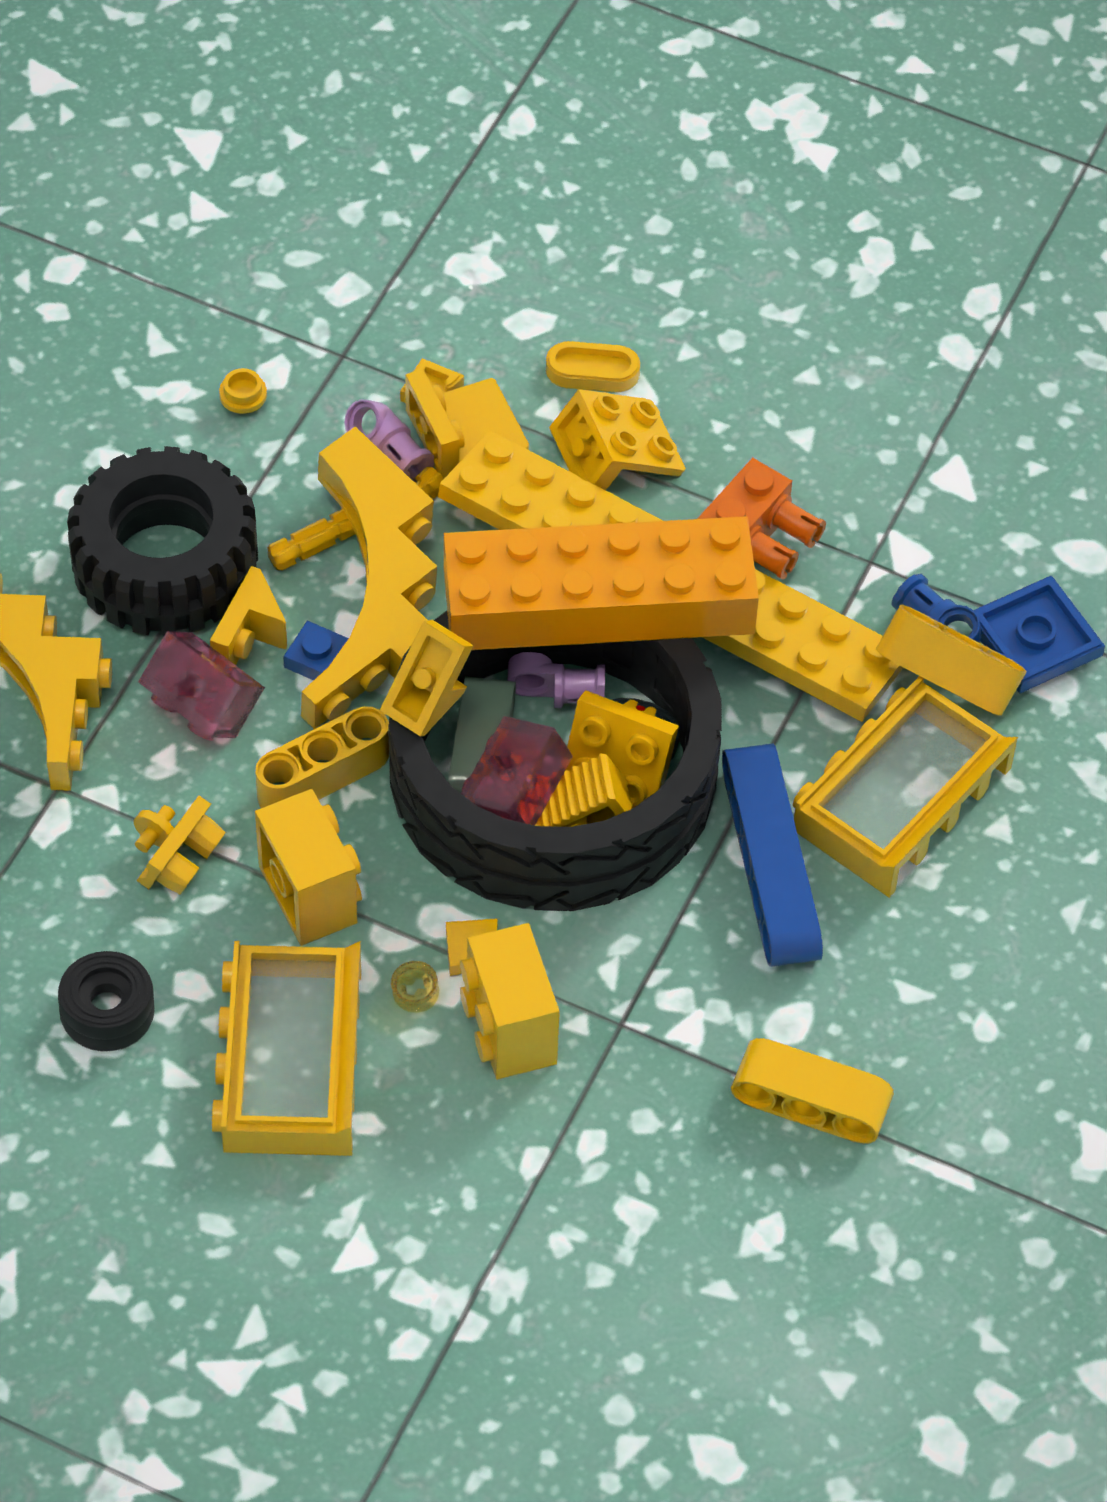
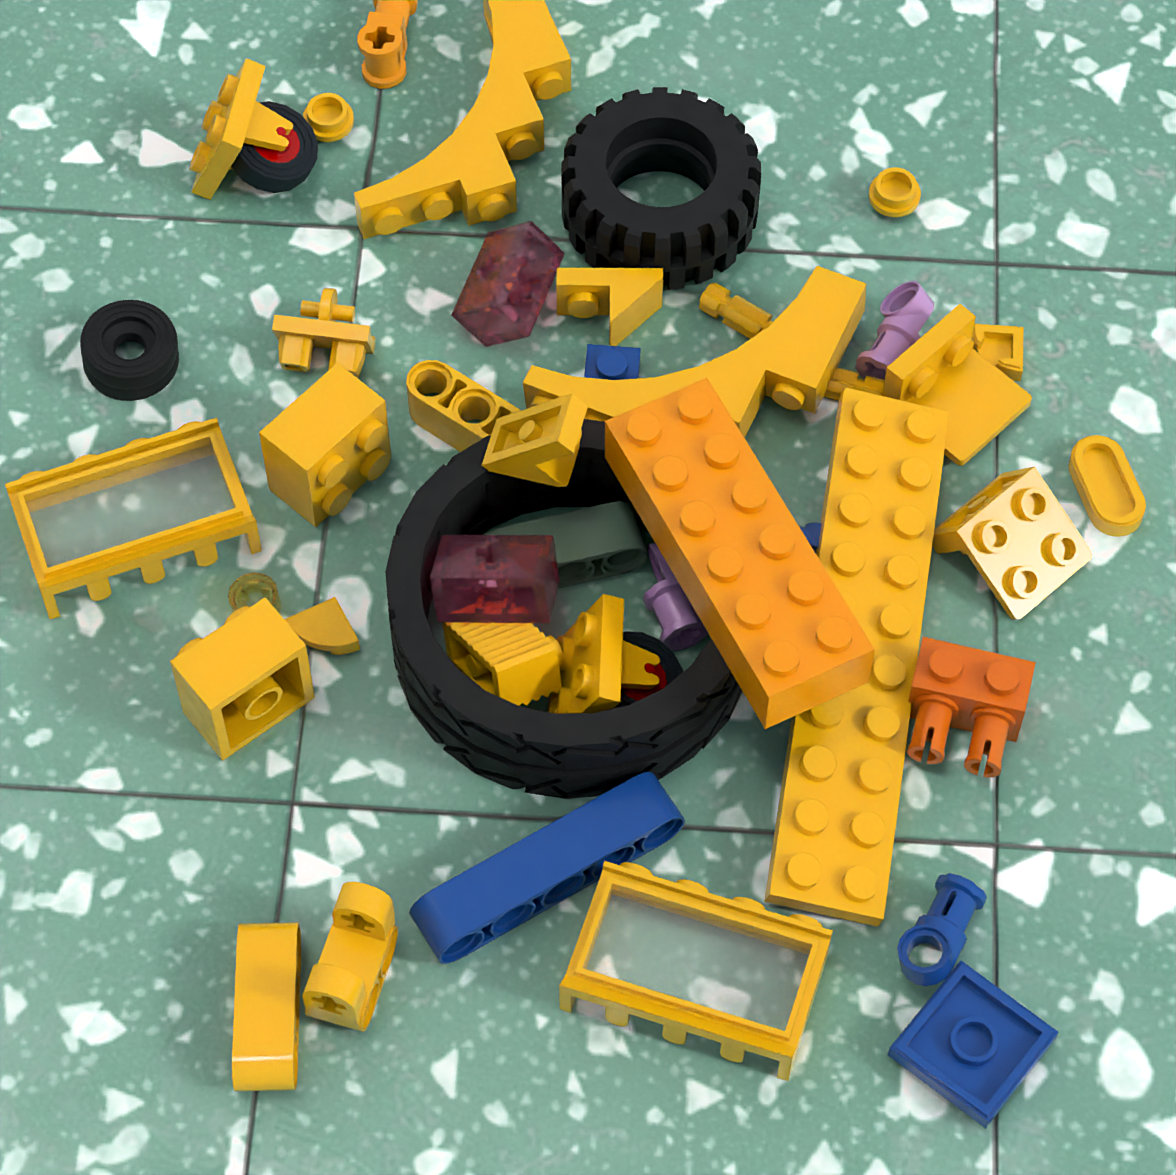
camera: 70 degrees right, 5 degrees up
yellow beam [876,605,1027,716] -> none
none -> yellow piece [302,882,398,1032]

